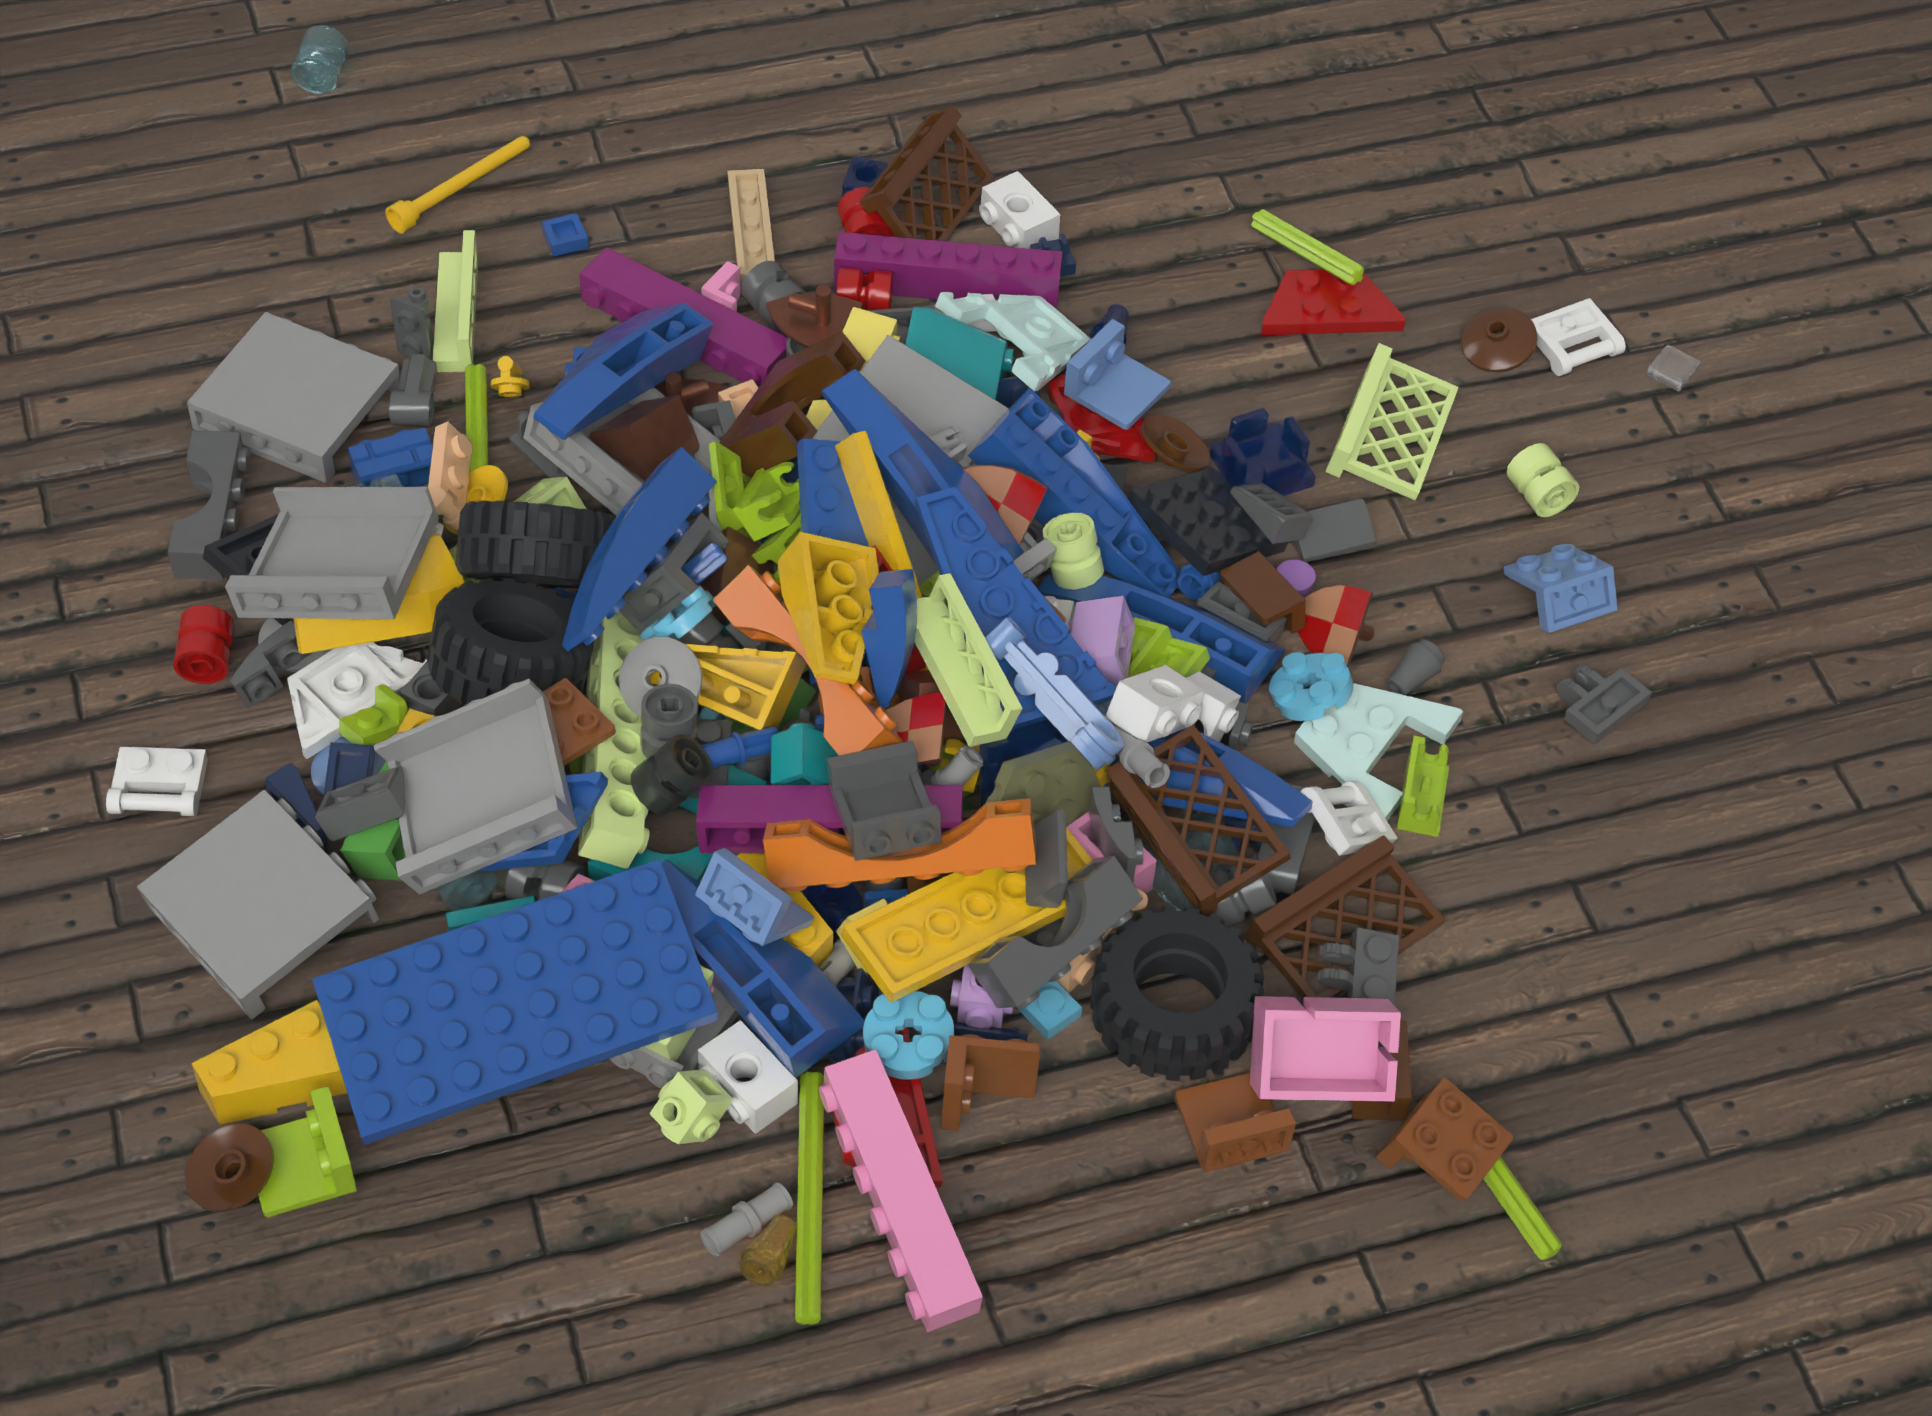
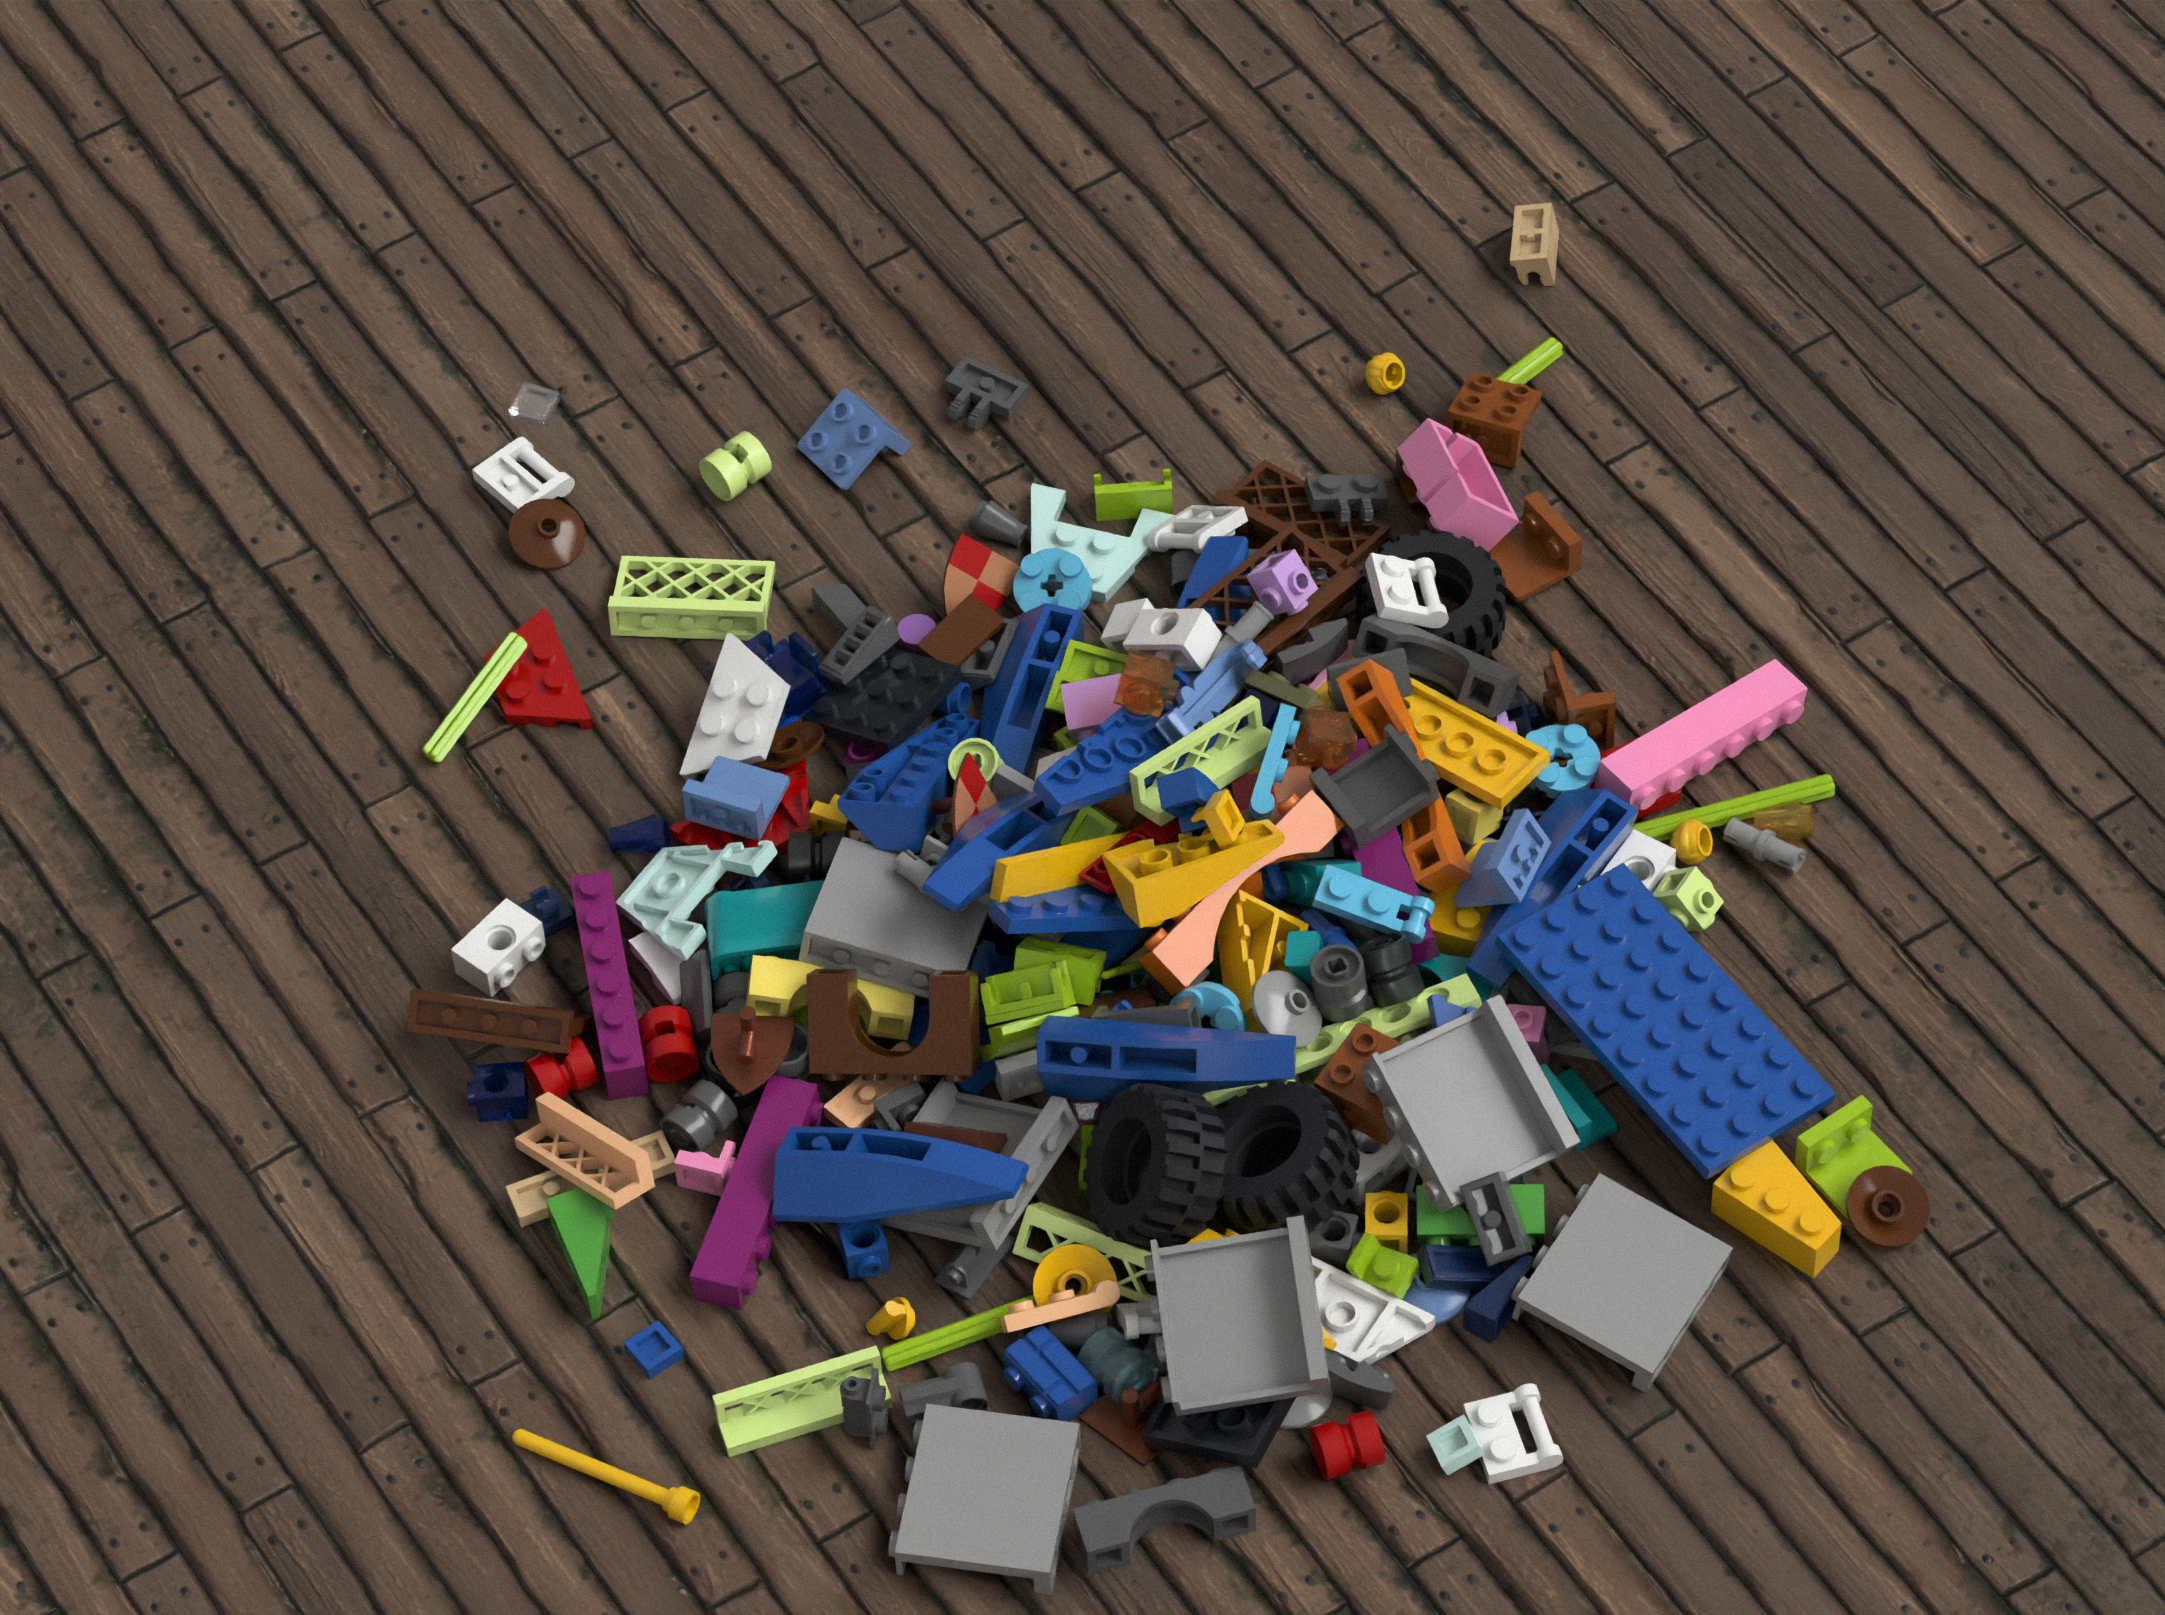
camera: 100 degrees left, 0 degrees up
none -> light nougat fence [514,1091,655,1210]
none -> bright green slope [546,1188,615,1320]
none -> white wing [679,633,791,780]
none -> clear orange brick [1113,649,1179,717]
none -> yellow tile [1191,789,1245,847]
none -> lavender brick [1246,549,1319,616]
none -> medium azure plate [1248,703,1301,821]
none -> teal slope [1284,931,1324,987]
none -> clear orange brick [1292,705,1357,770]
none -> medium azure plate [1312,864,1435,944]
none -> yellow piece [1365,352,1405,395]
none -> white plate [1365,553,1449,628]
none -> light aqua plate [1426,1414,1485,1475]
none -> tan hinge [1510,203,1559,286]
none -> yellow piece [1670,819,1713,865]

